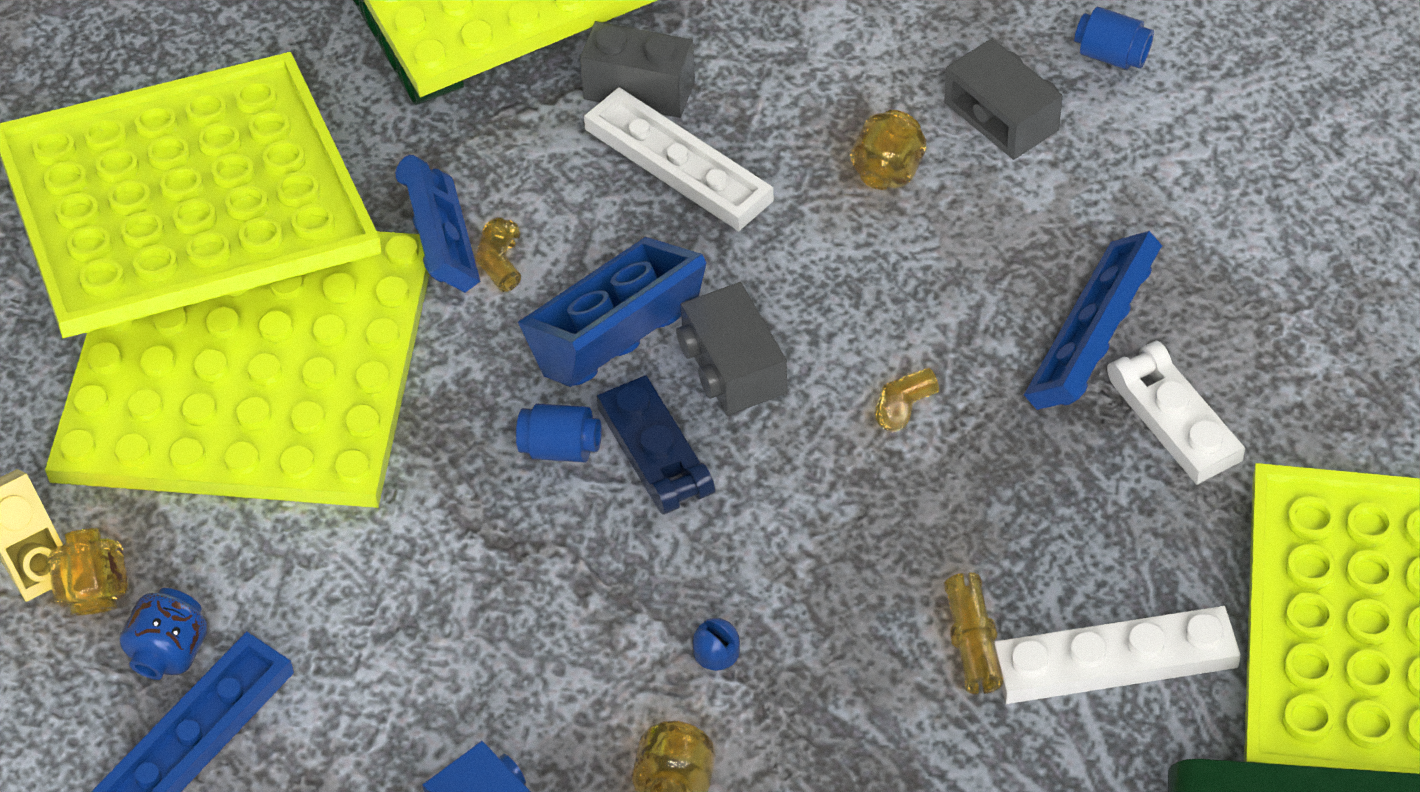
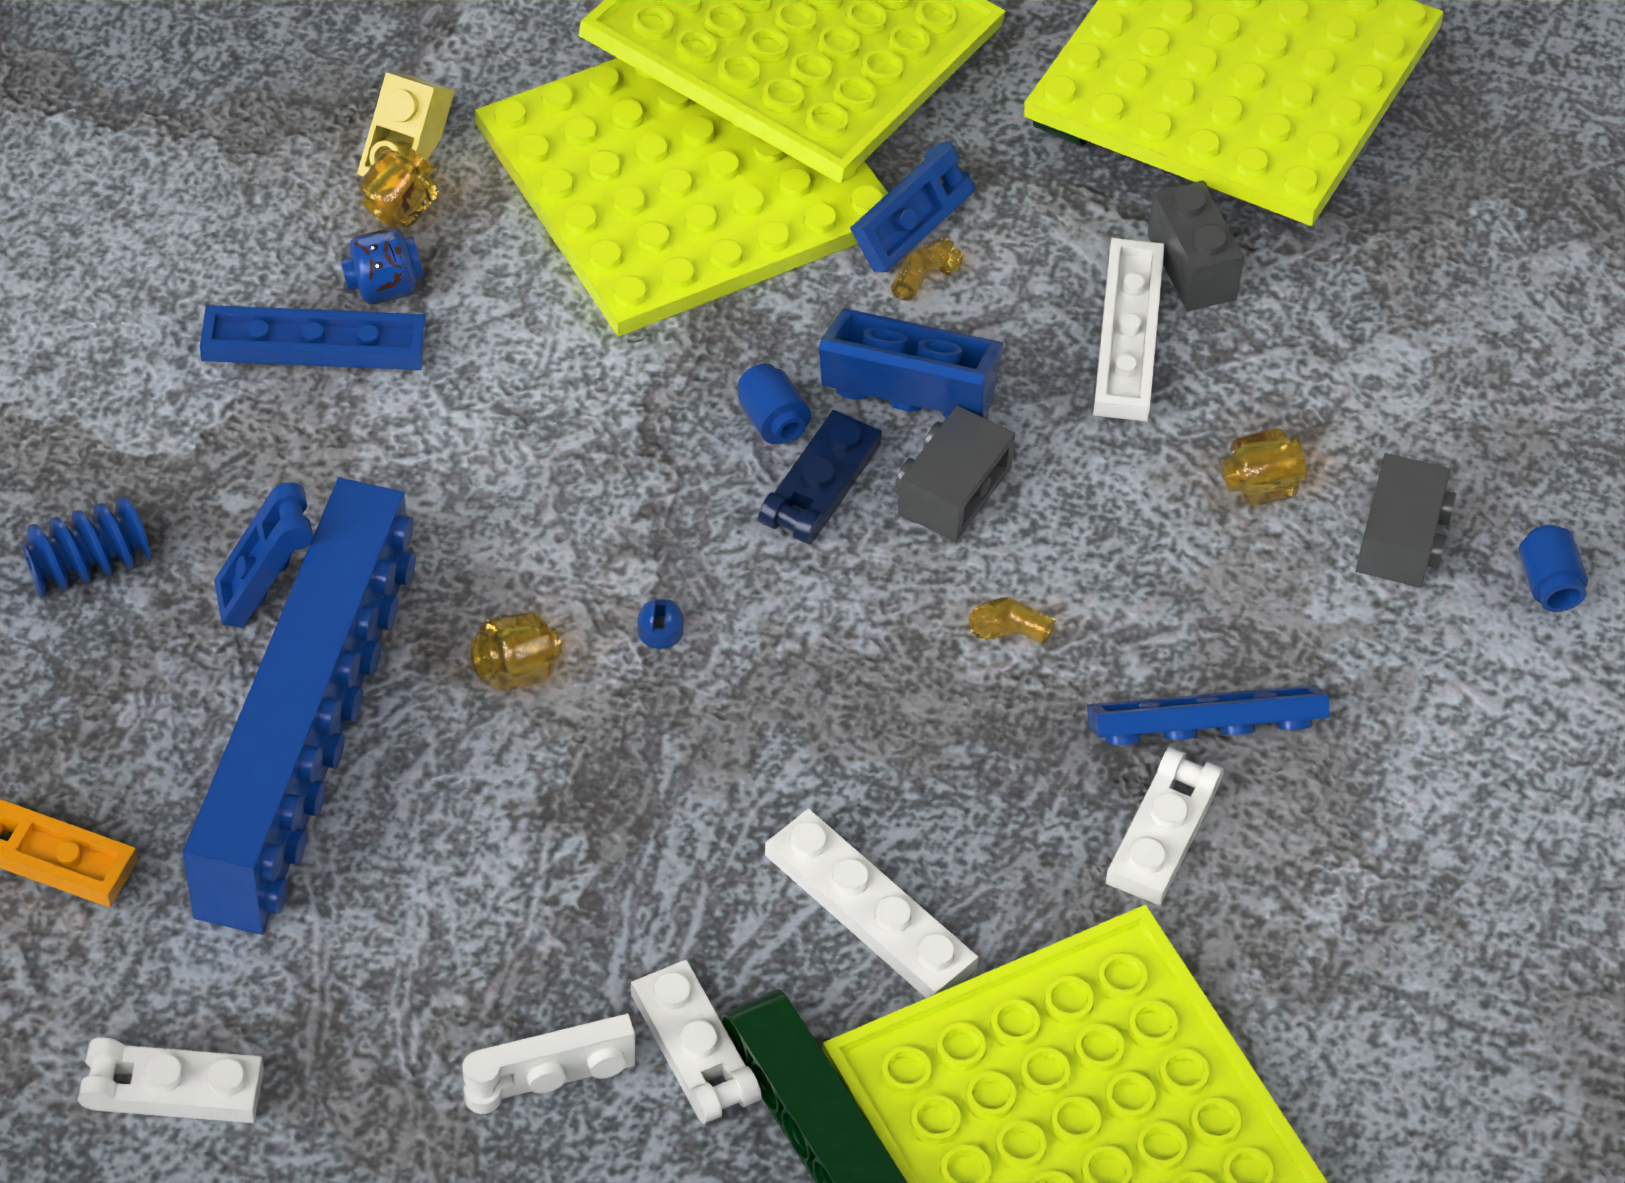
camera: 50 degrees right, 0 degrees up
clear yellow pin [944,572,1003,694] -> none

